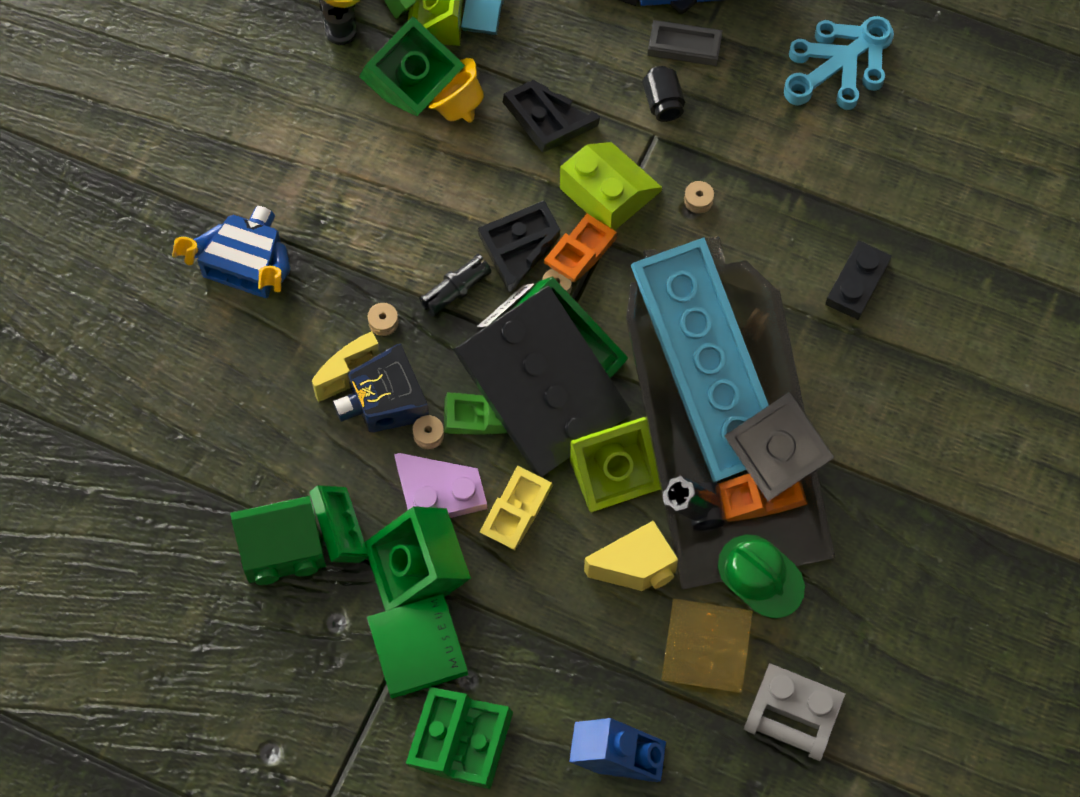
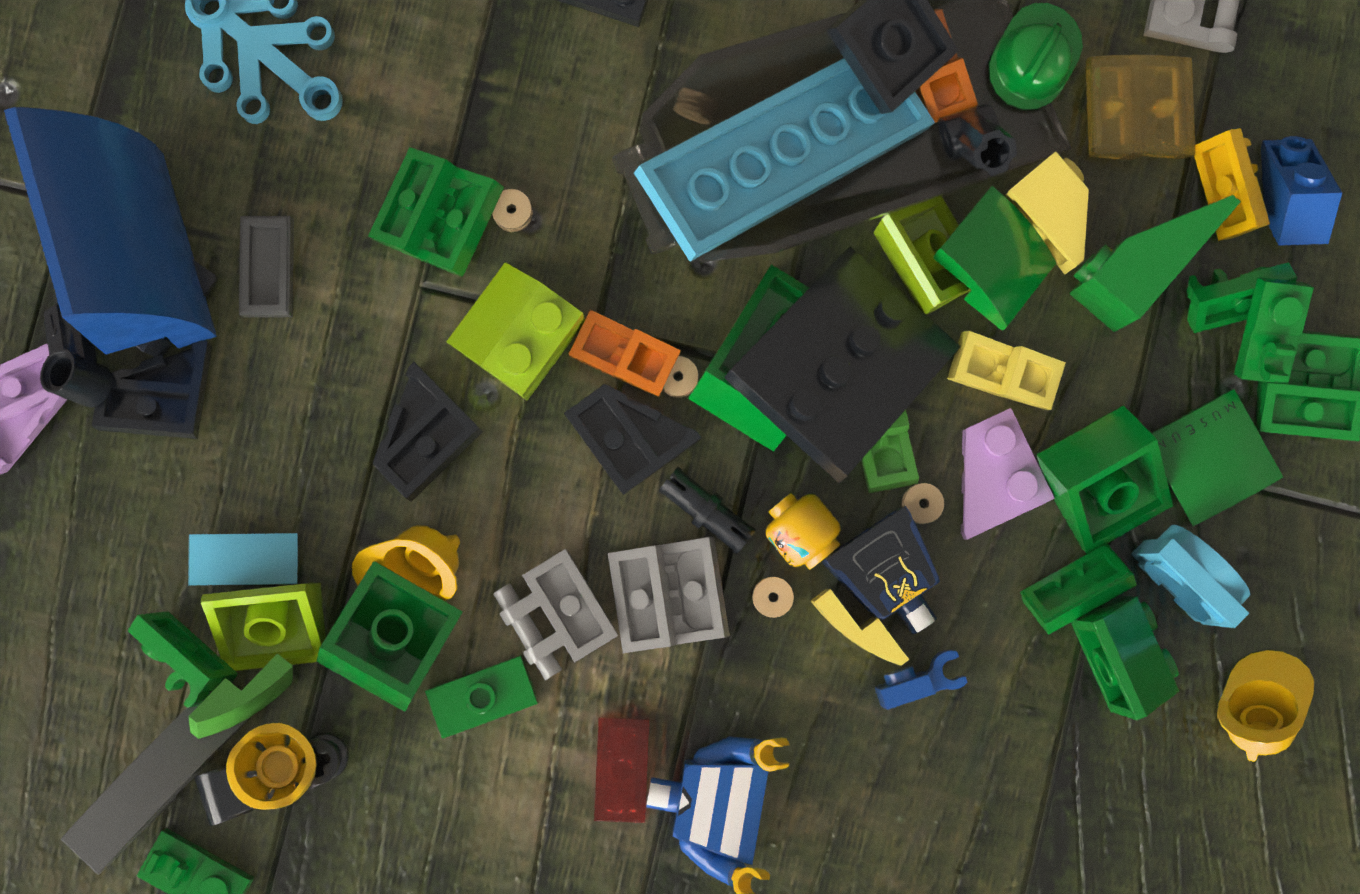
camera: 105 degrees left, 20 degrees up
white sticker [477,284,534,327] -> none
black brick [642,66,685,122] -> none
none -> green slope [368,147,504,277]
none -> green plate [425,655,539,739]
none -> light grey plate [493,549,618,680]
none -> clear red plate [594,717,649,823]
none -> light grey slope [608,537,730,653]
none -> yellow head [766,493,841,570]
none -> blue plate [875,650,967,710]
none -> green slope [932,186,1056,331]
none -> green slope [1069,195,1241,332]
none -> medium azure piece [1131,525,1250,628]
none -> green plate [1187,262,1297,333]
none -> yellow plate [1192,128,1270,241]
none -> yellow piece [1217,650,1314,762]
none -> green plate [1234,277,1314,384]

